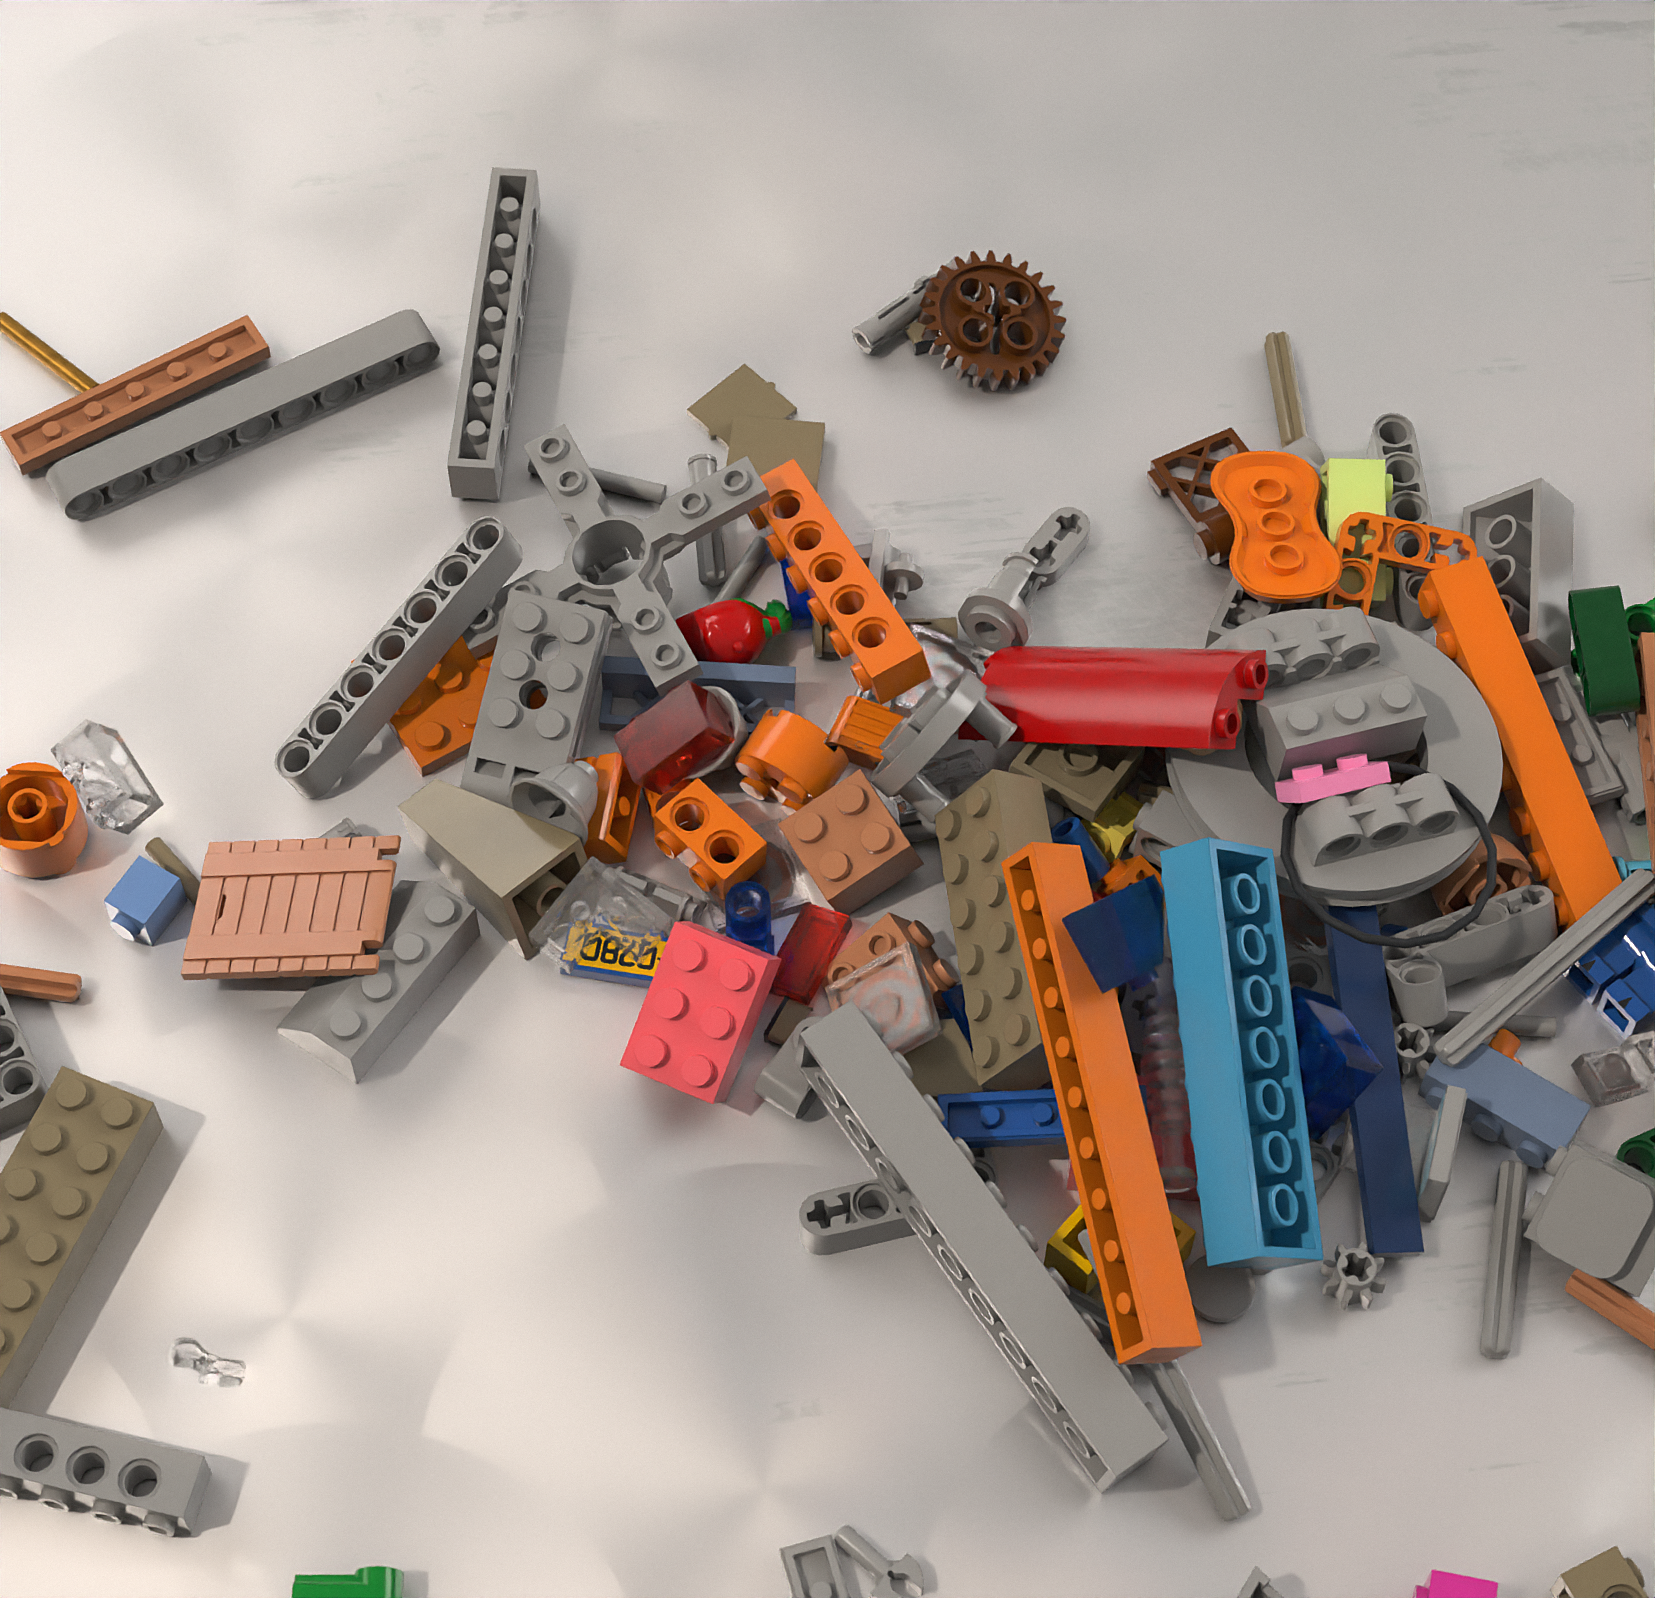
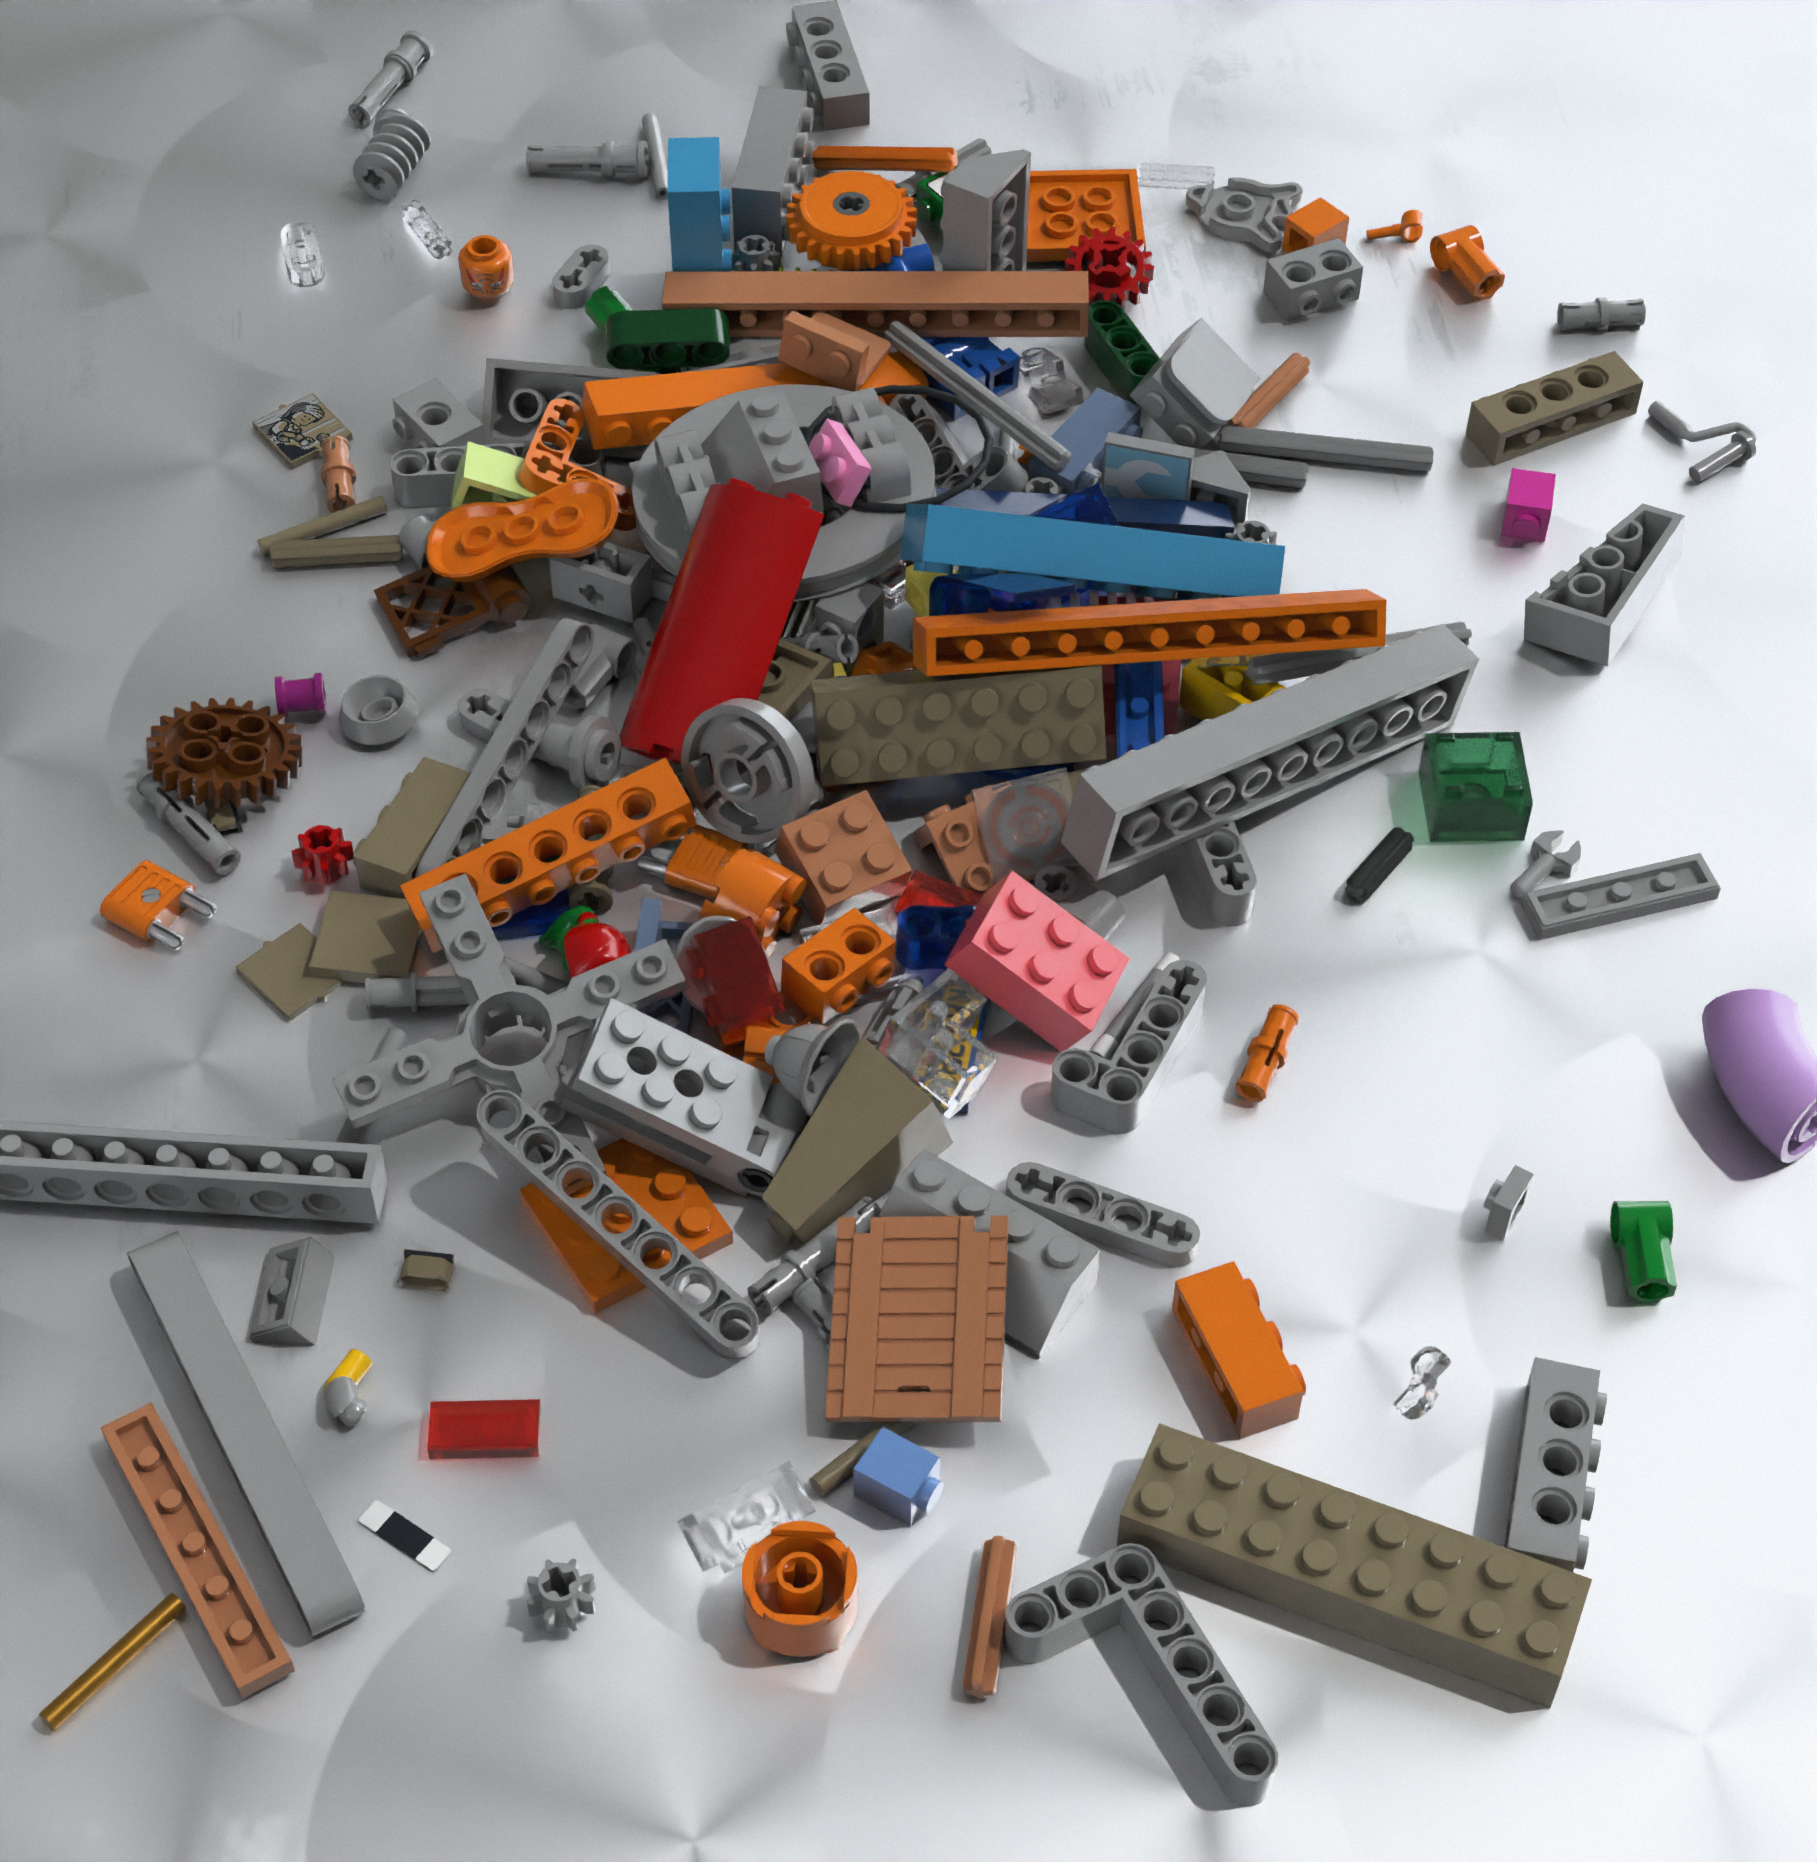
camera: 90 degrees left, 10 degrees down
none -> orange piece [100,860,217,950]
none -> light grey slope [249,1237,334,1346]
none -> piece [252,393,353,469]
none -> dark tan bar [257,496,388,556]
none -> magenta bush [275,672,327,718]
none -> red gear [291,825,354,885]
none -> nougat pin [321,435,356,513]
none -> light grey arm [323,1348,372,1426]
none -> light grey hat [338,675,419,745]
none -> dark tan brick [353,757,471,899]
none -> sticker [358,1500,451,1571]
none -> light grey brick [392,378,486,448]
none -> dark tan piece [397,1249,455,1291]
none -> light grey beam [416,618,594,877]
none -> clear red tile [427,1399,542,1459]
none -> light grey gear [526,1558,596,1633]
none -> light grey piece [563,624,637,711]
none -> light grey pin [748,1196,881,1315]
none -> nougat bracket [778,310,891,392]
none -> light grey pin [780,631,858,664]
none -> light grey beam [1006,1162,1200,1267]
none -> light grey beam [1050,960,1207,1134]
none -> light grey bar [1089,952,1181,1059]
none -> orange brick [1172,1261,1306,1440]
none -> light grey slope [1190,450,1251,524]
none -> light grey axle [1219,425,1434,472]
none -> orange pin [1235,1004,1299,1102]
none -> pearl dark grey axle [1345,827,1414,902]
none -> clear green container [1418,732,1533,842]
none -> light grey plate [1483,1165,1534,1240]

